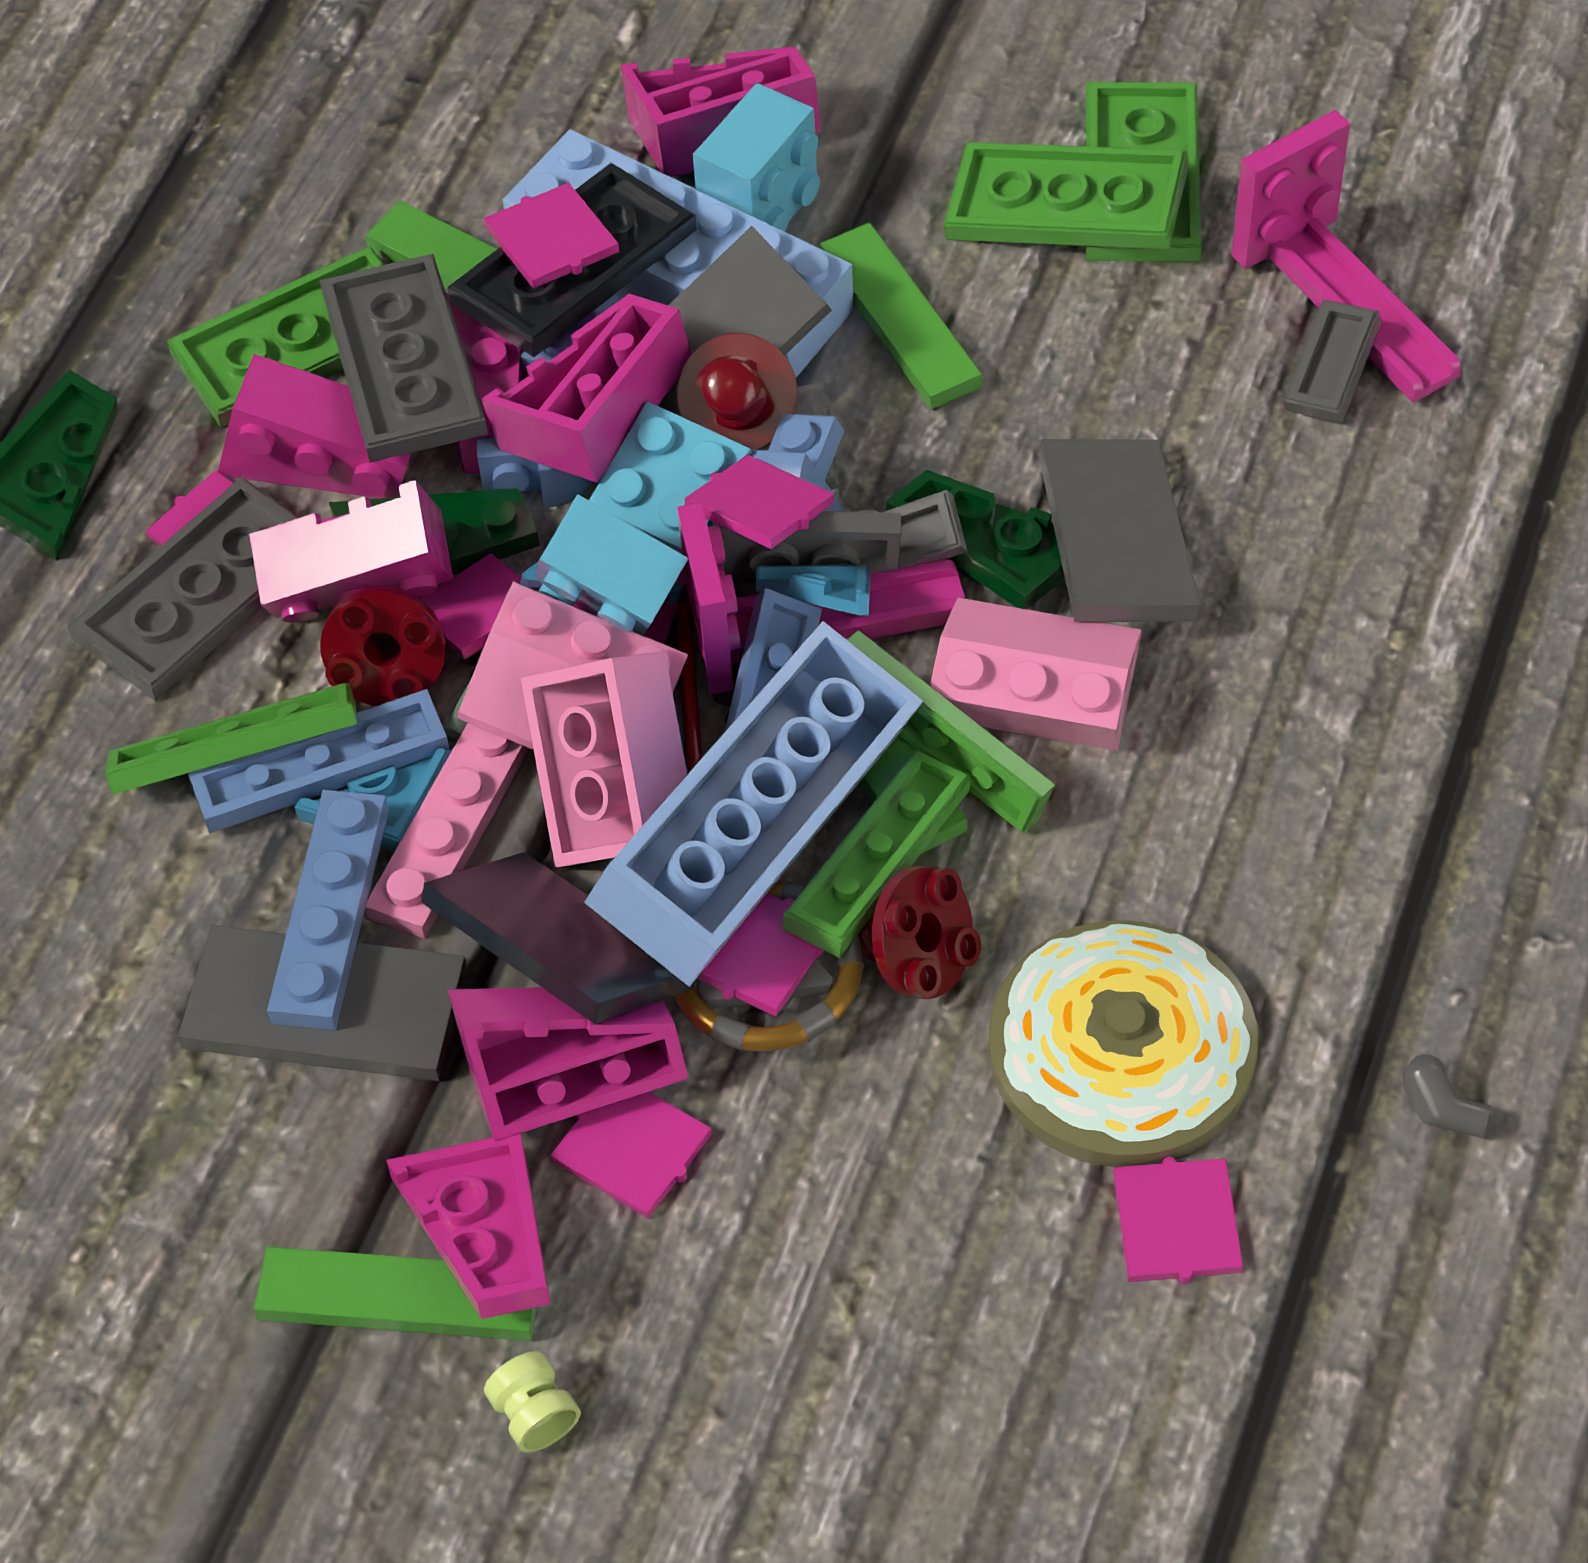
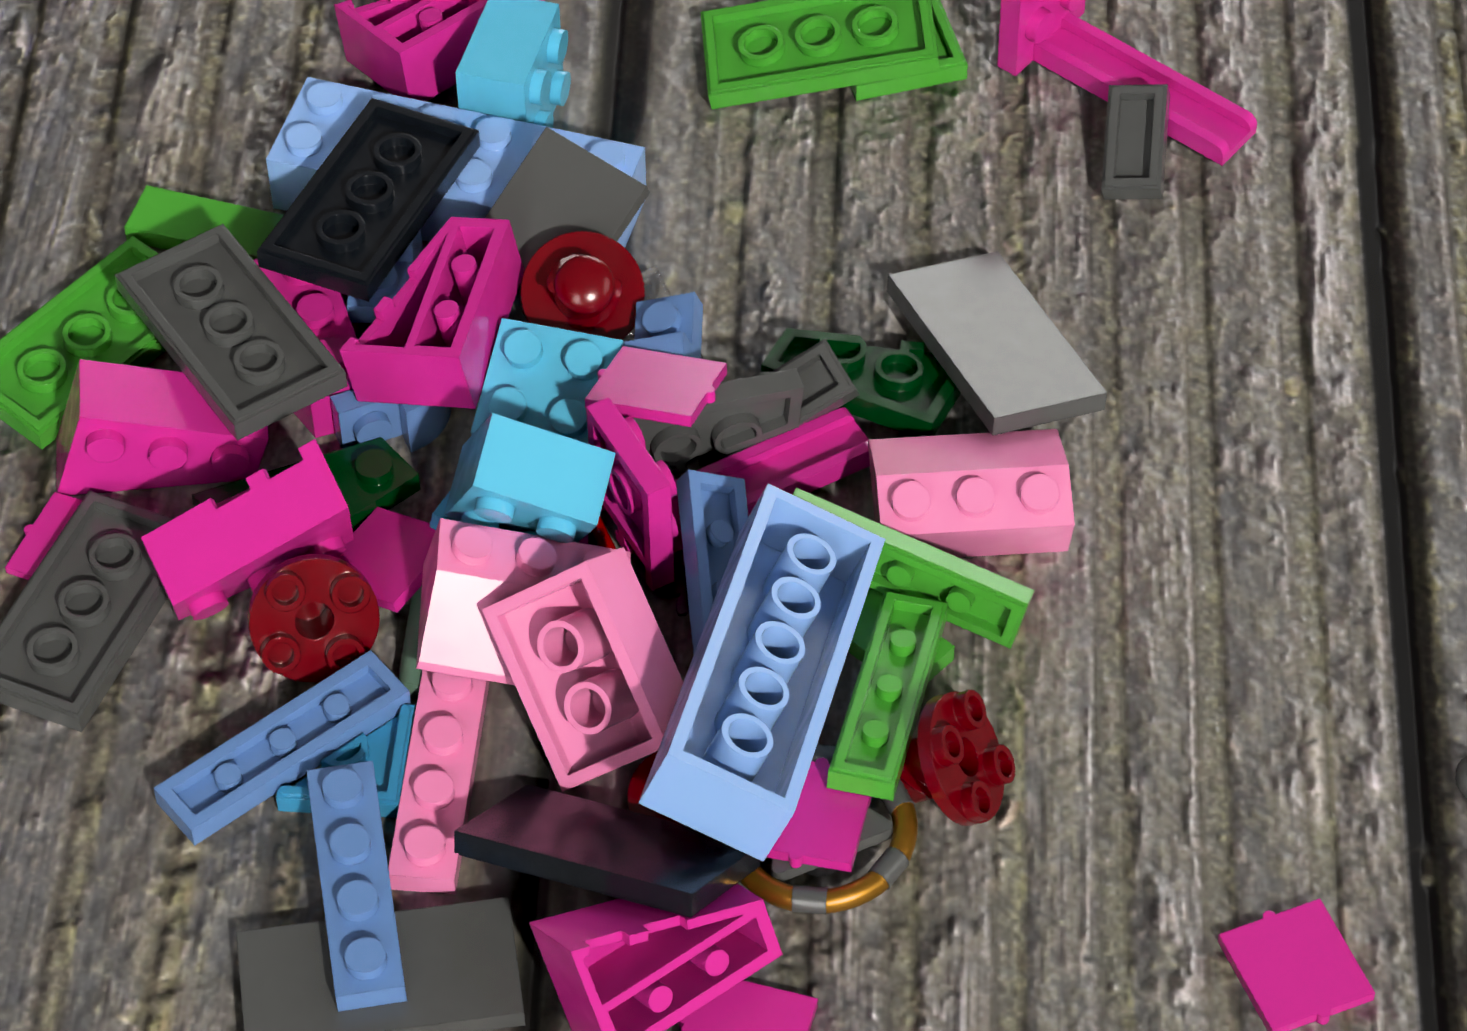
camera: 20 degrees left, 5 degrees down
bright green tile [105,683,358,795] -> none
dark pink piece [484,182,619,289] -> none
dark azure tile [756,564,870,615] -> none
bright green tile [819,222,982,410] -> none
dish [989,920,1258,1167] -> none

